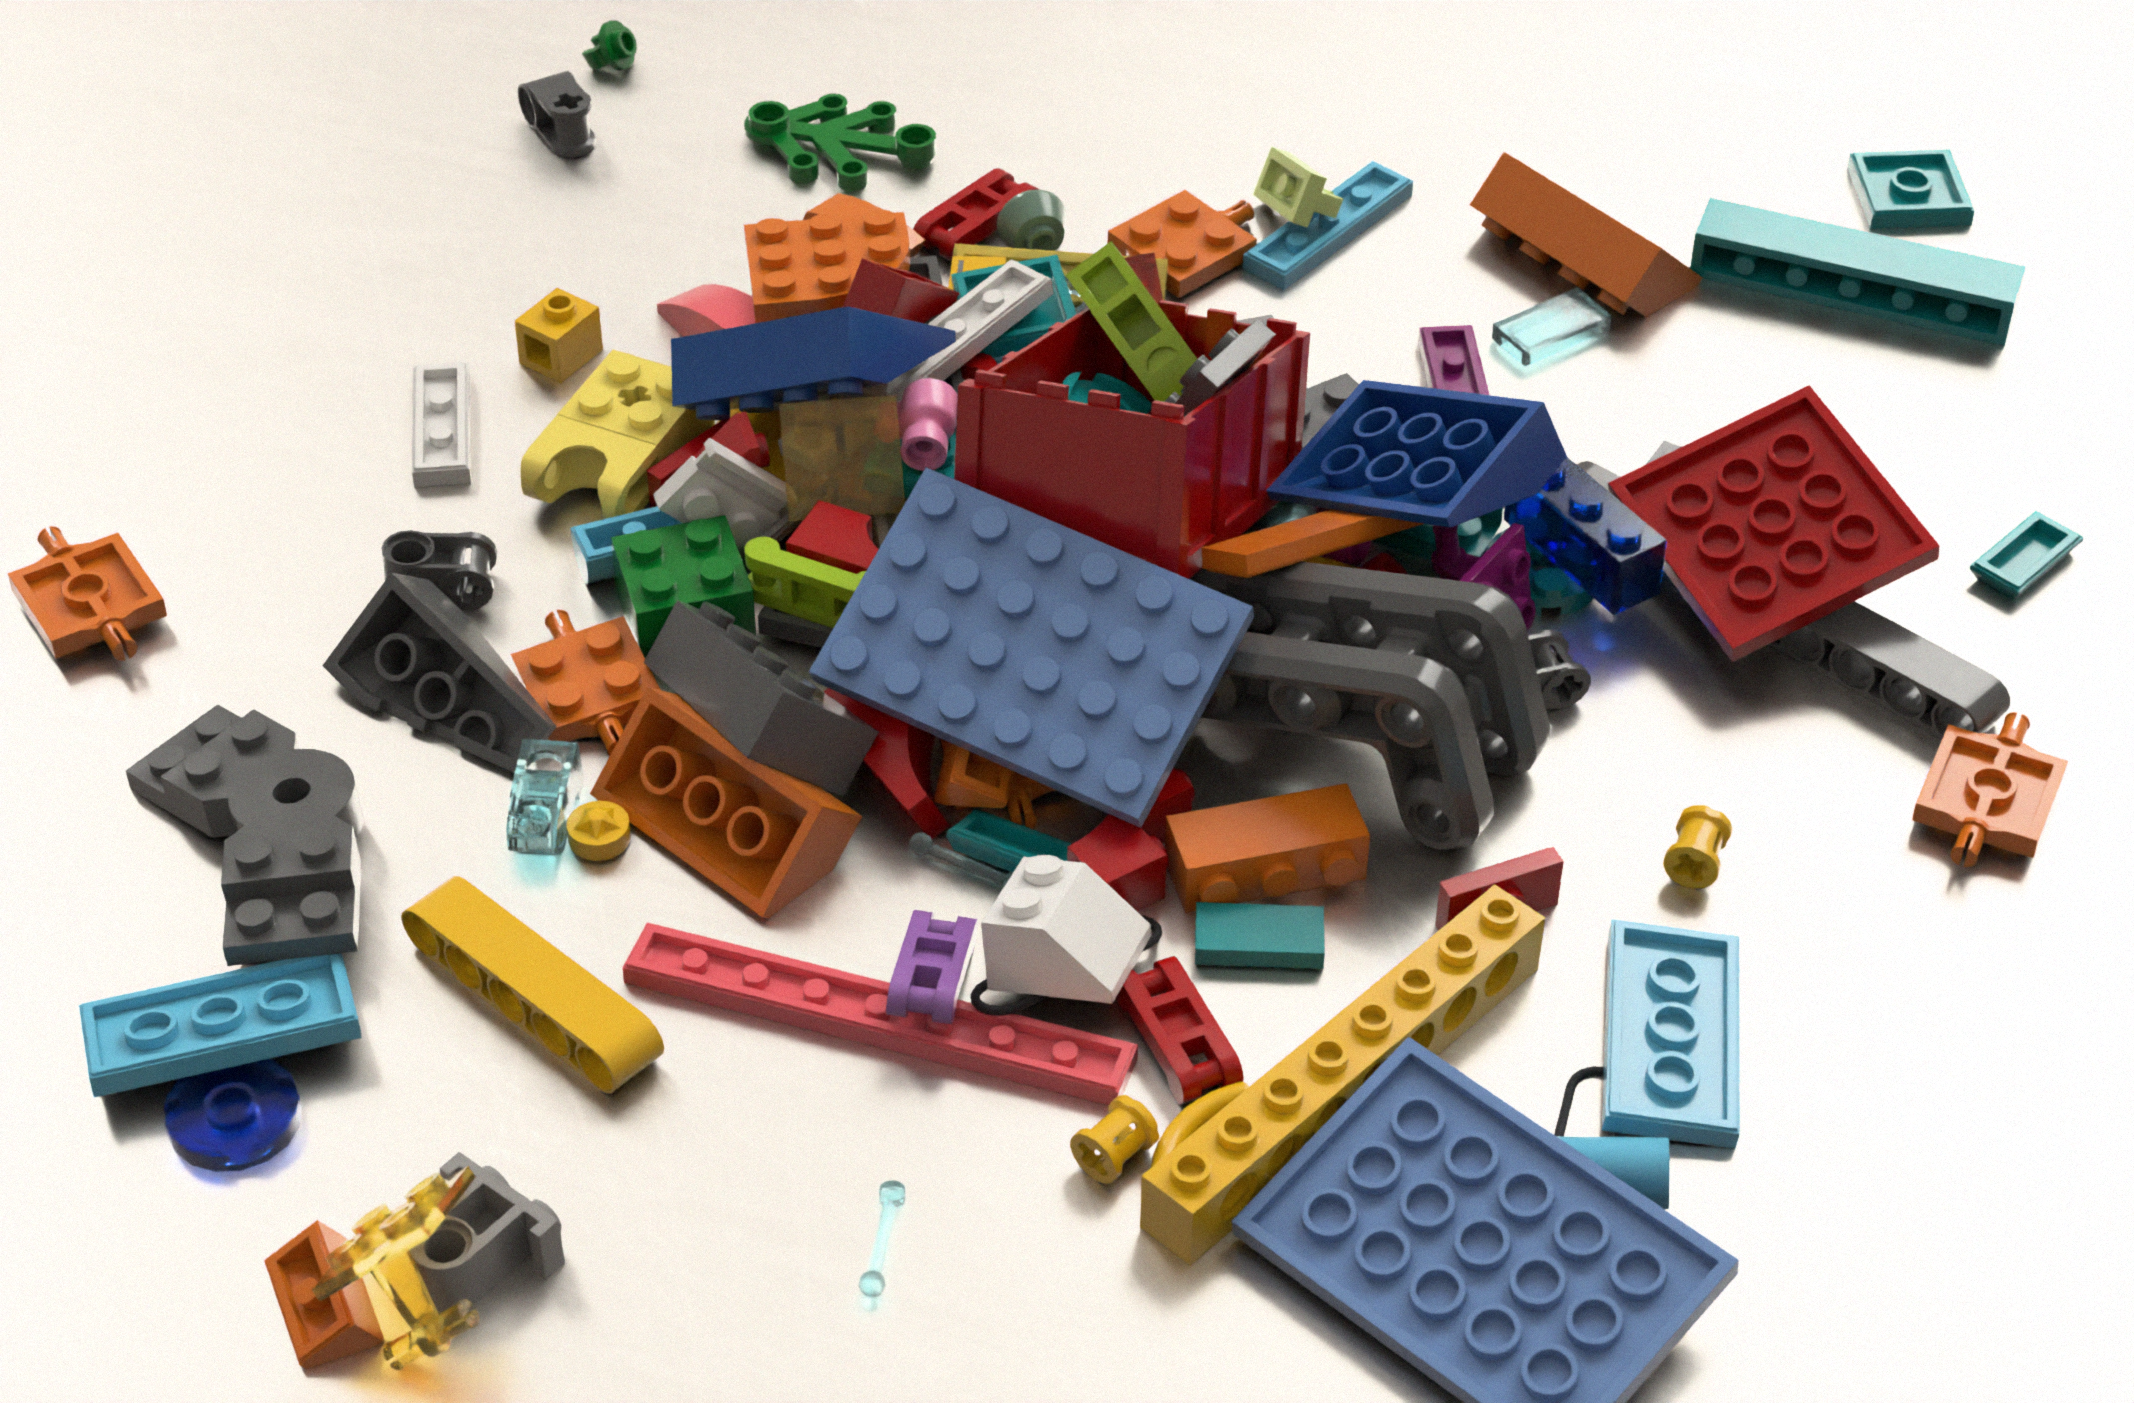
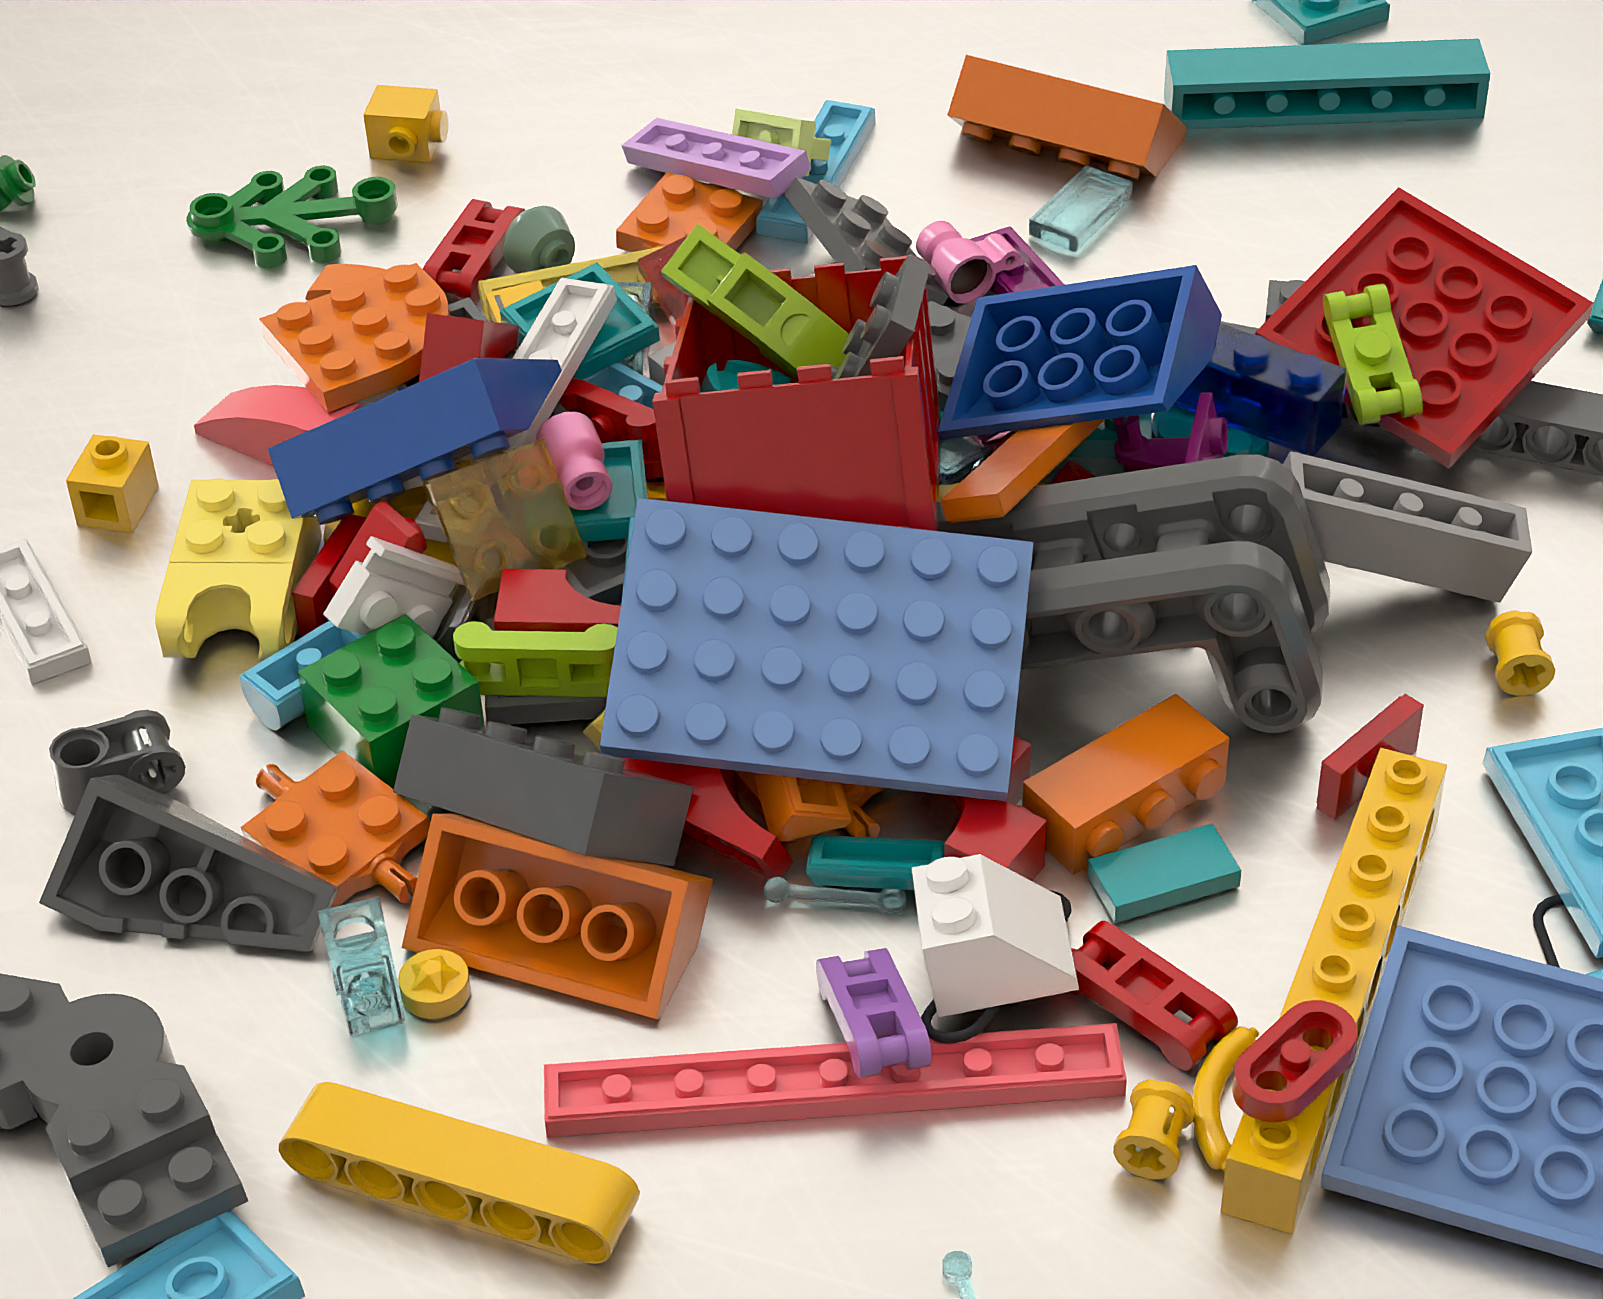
camera: 20 degrees left, 0 degrees up
none -> yellow brick [363,85,449,163]
none -> lavender plate [621,118,811,199]
none -> dark grey plate [784,177,949,306]
none -> bright pink piece [916,221,1020,304]
none -> red plate [1232,1000,1358,1123]
none -> light grey brick [1283,451,1533,603]
none -> lime plate [1323,283,1423,426]

